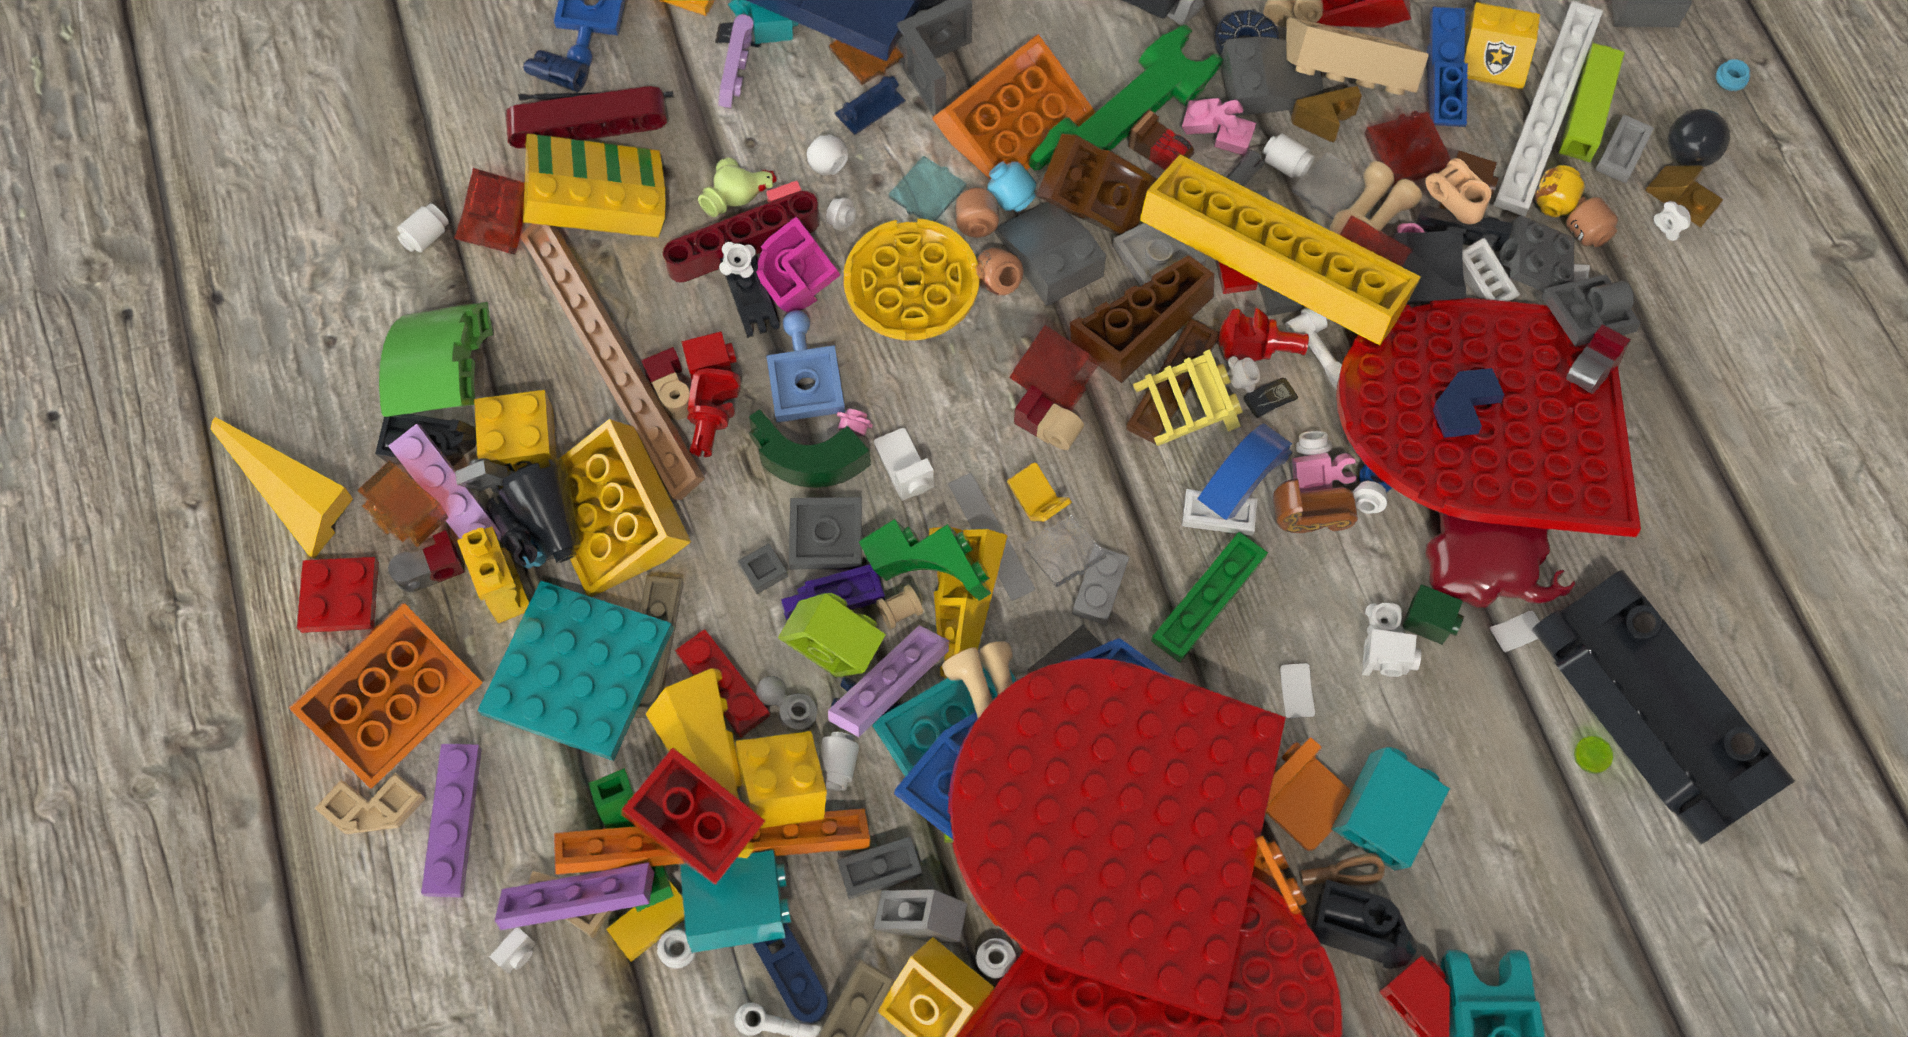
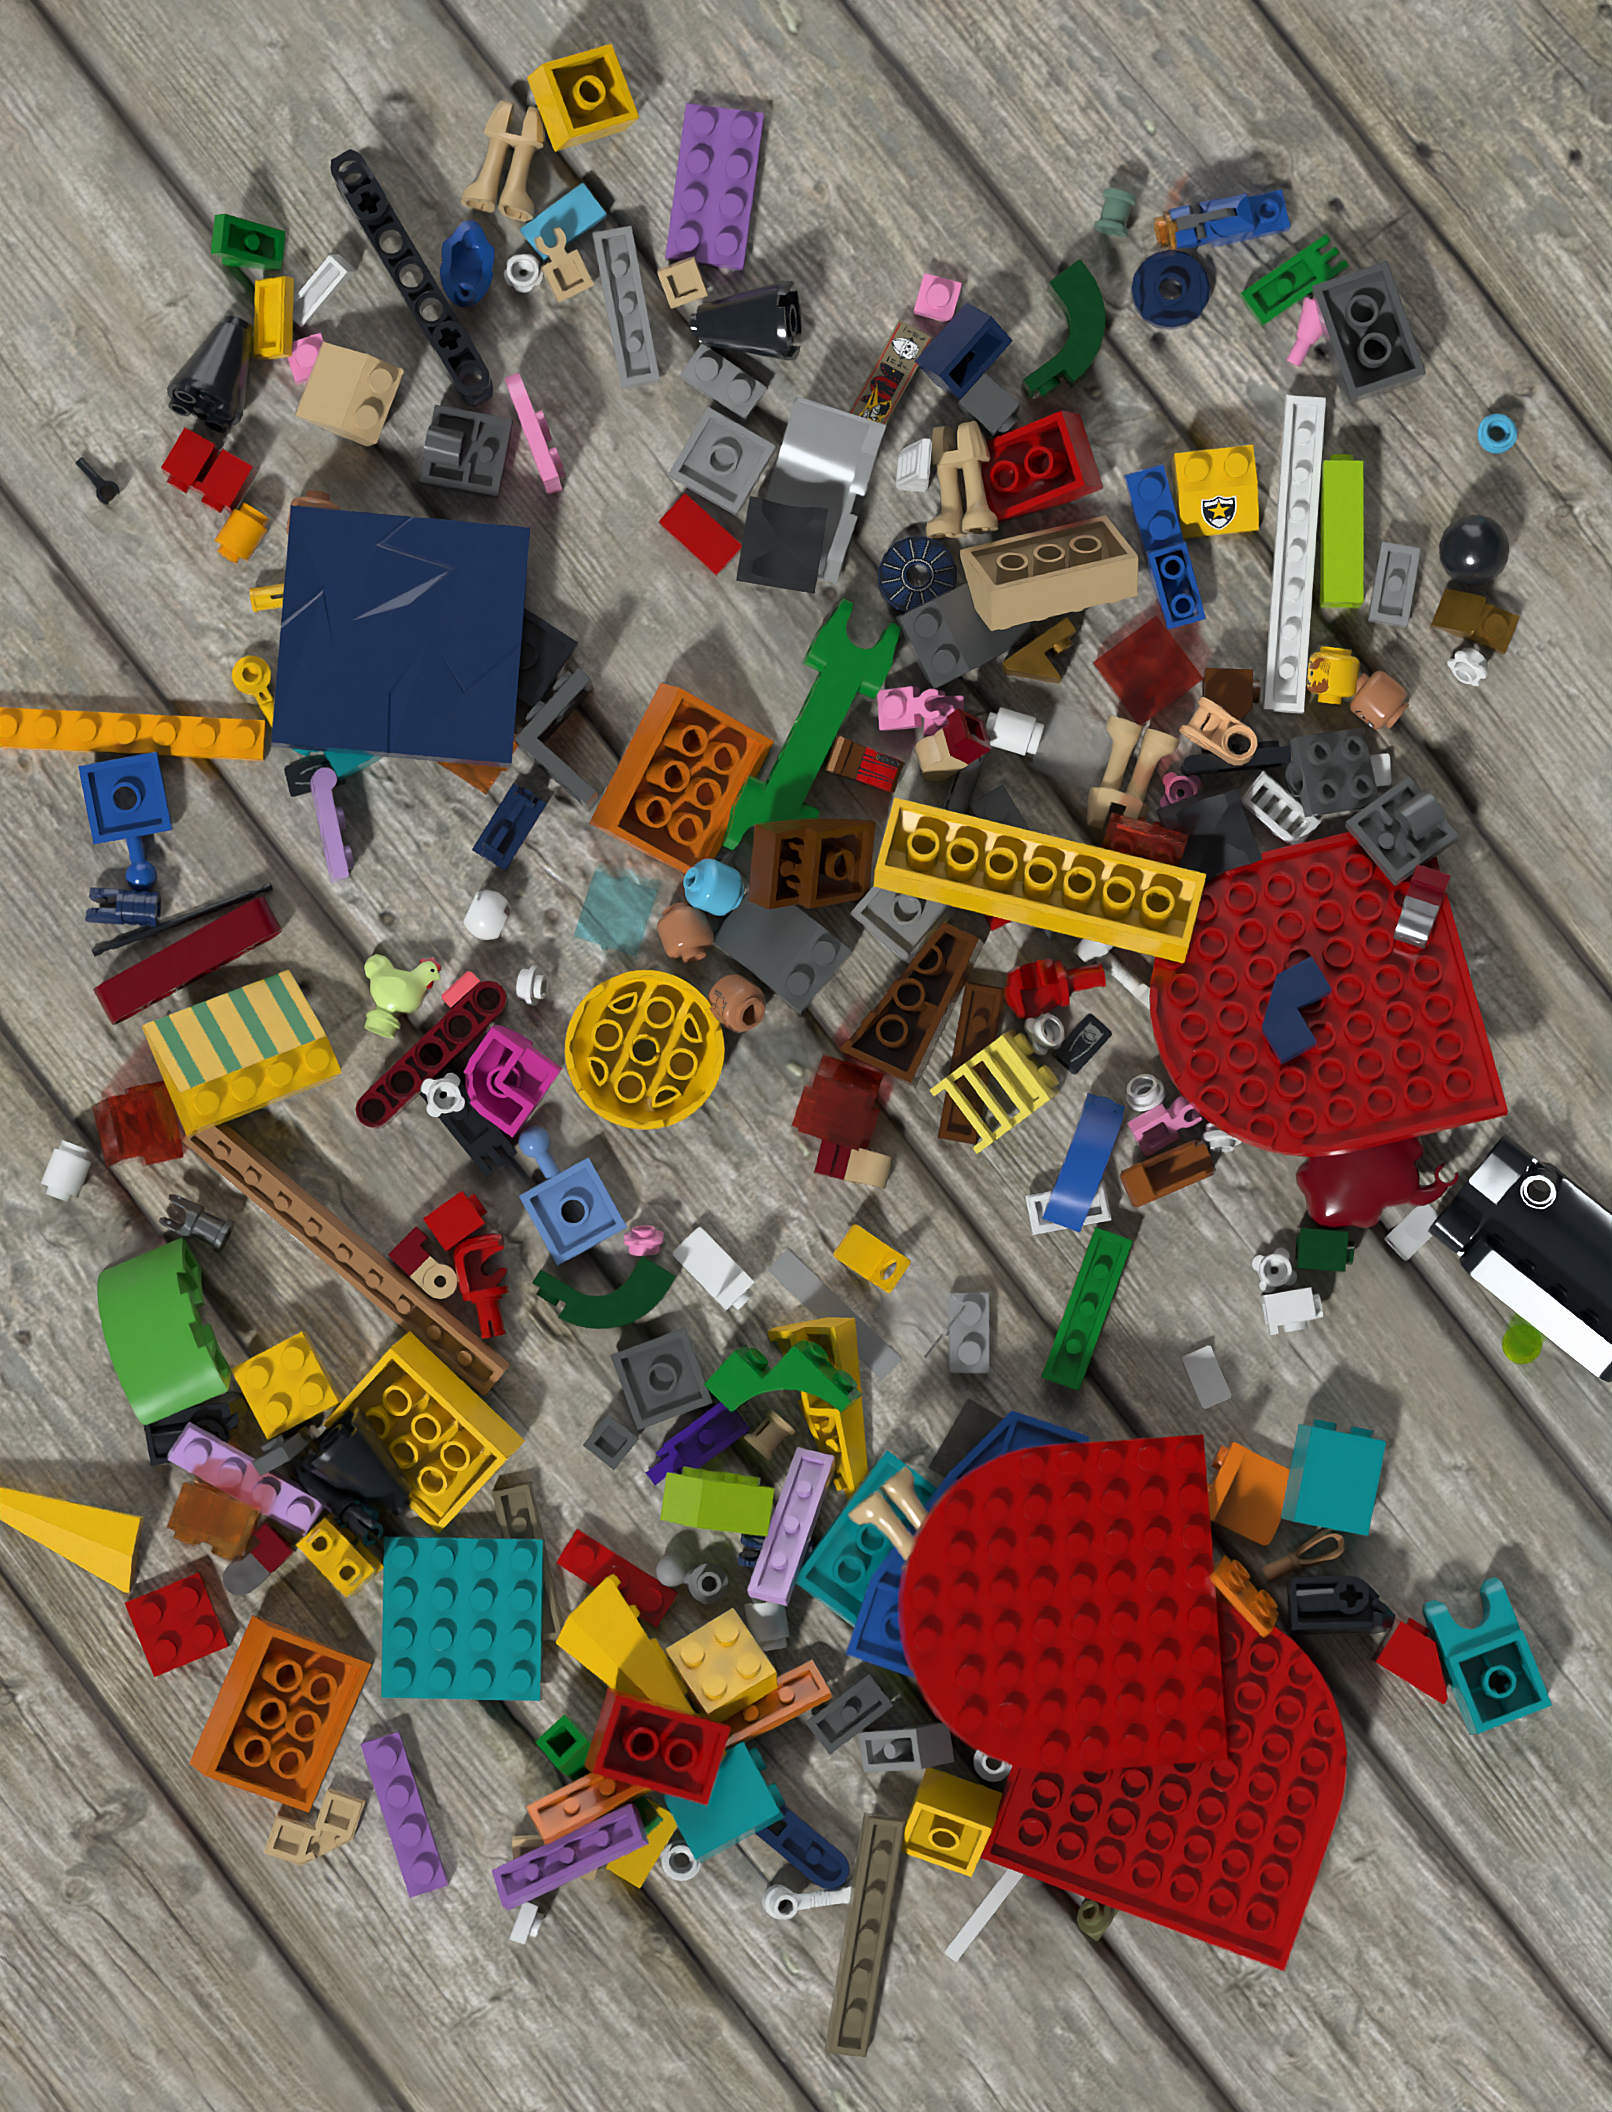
camera: 20 degrees left, 20 degrees up
none -> dark grey piece [159,1194,235,1253]
none -> leg [915,708,992,781]

